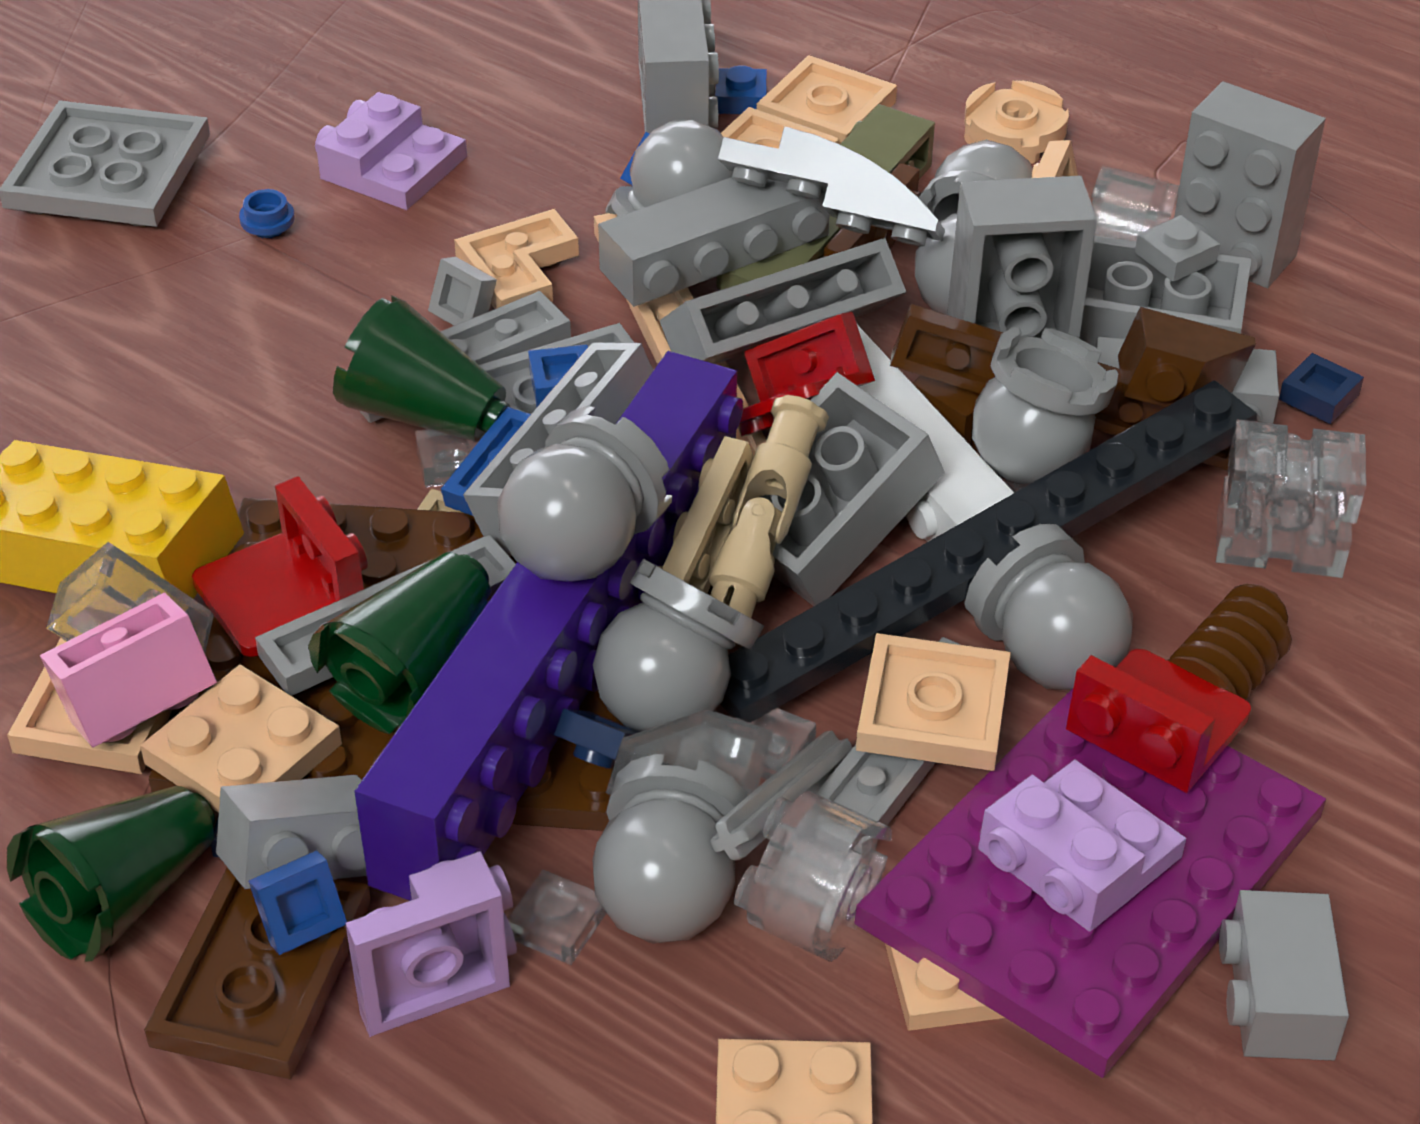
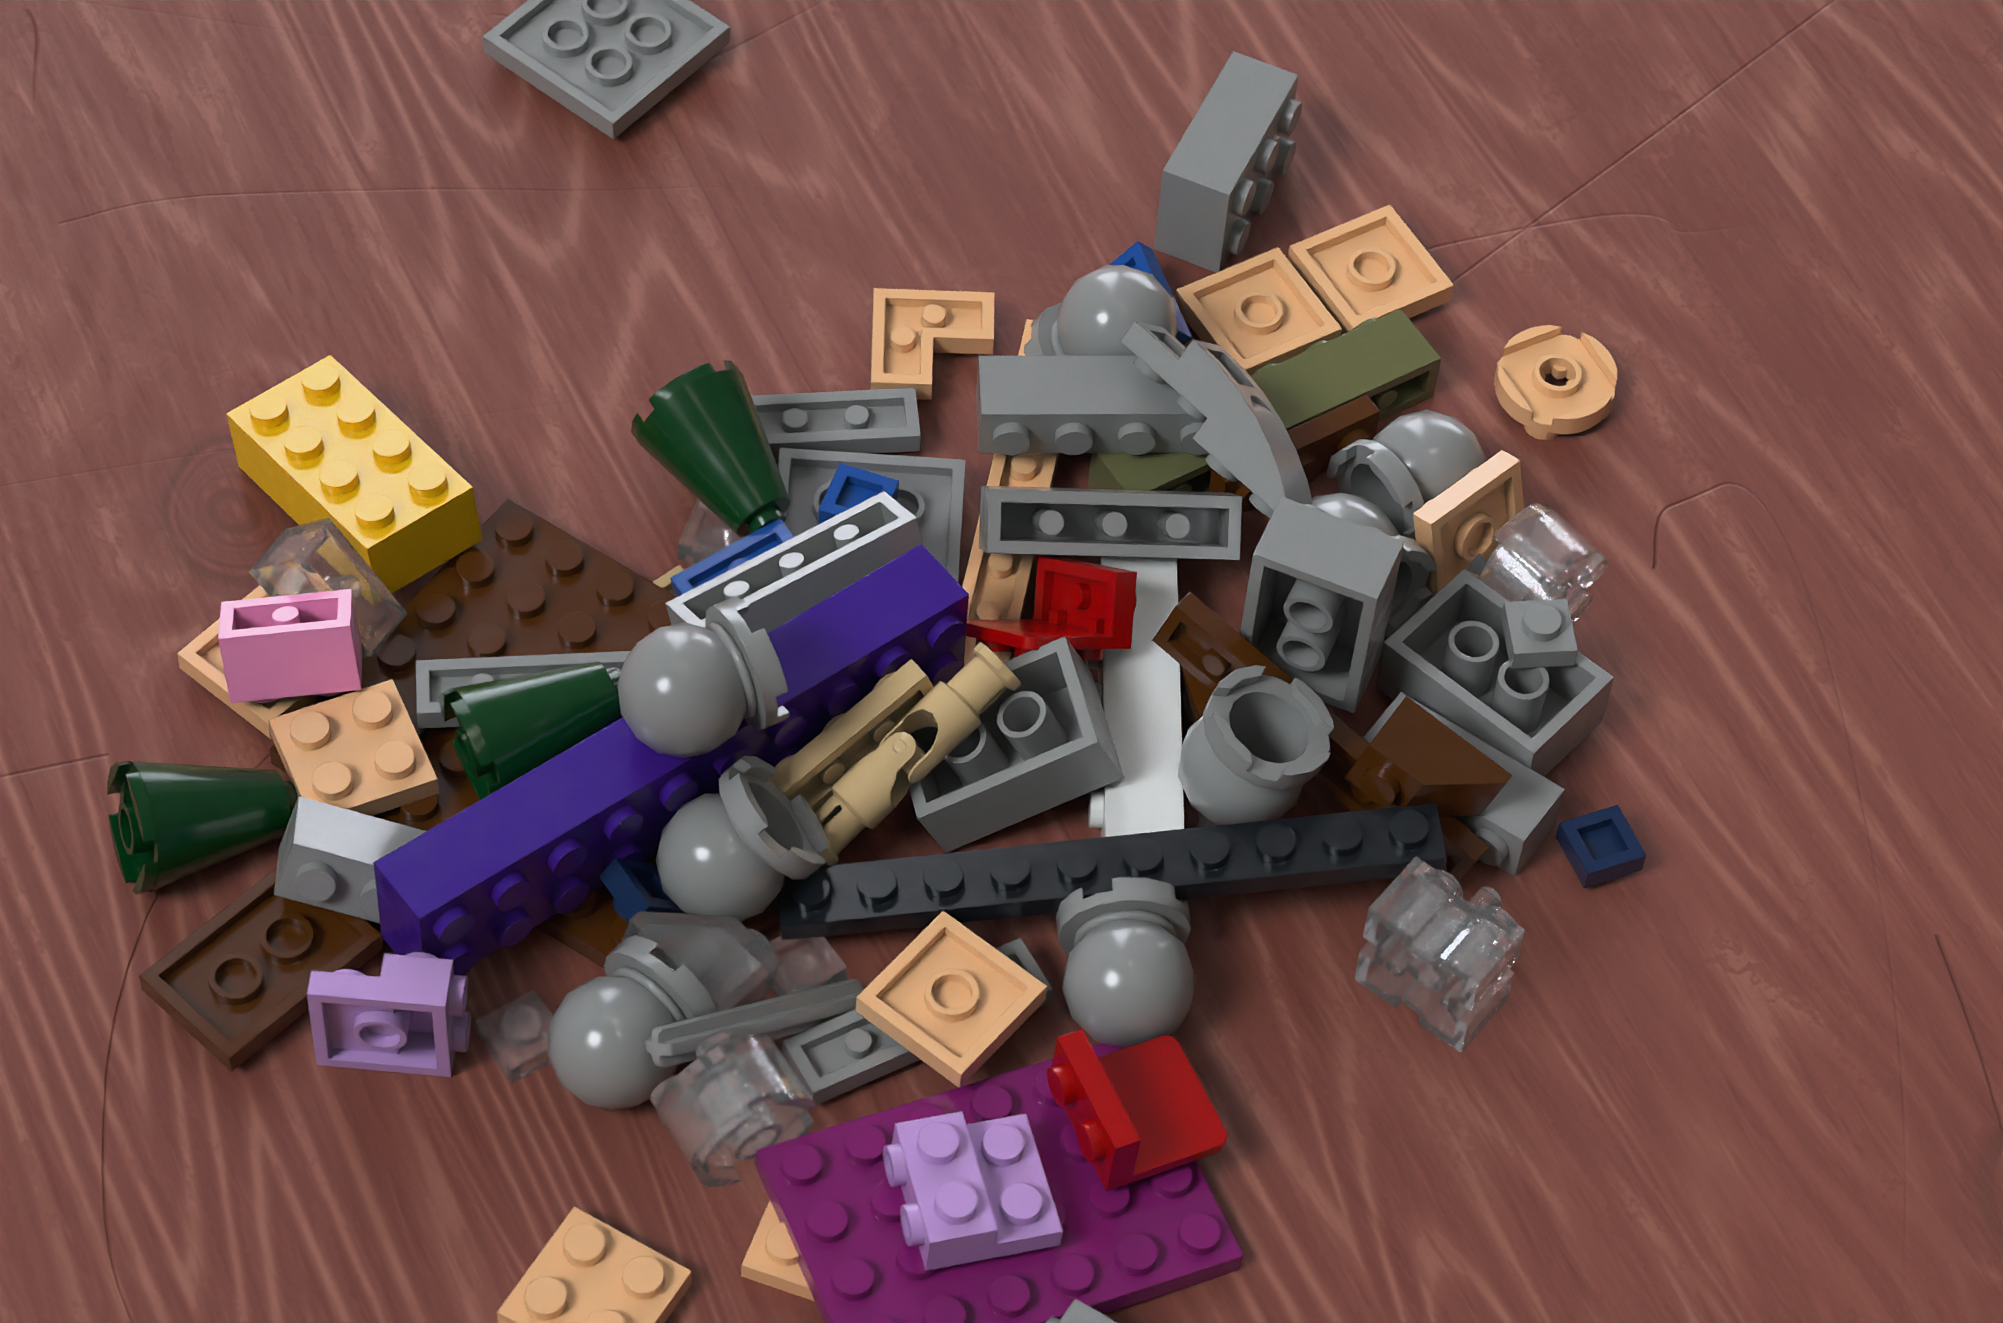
camera: 25 degrees right, 10 degrees up
red bracket [192,476,368,657] -> none
blue plate [239,189,295,238] -> none
blue plate [248,850,347,955] -> none
lavender plate [315,92,467,210] -> none
light grey plate [428,257,497,326] -> none
blue plate [715,65,767,114] -> none
reddish brown piece [1168,584,1292,700] -> none
light grey brick [1174,81,1326,289] -> none

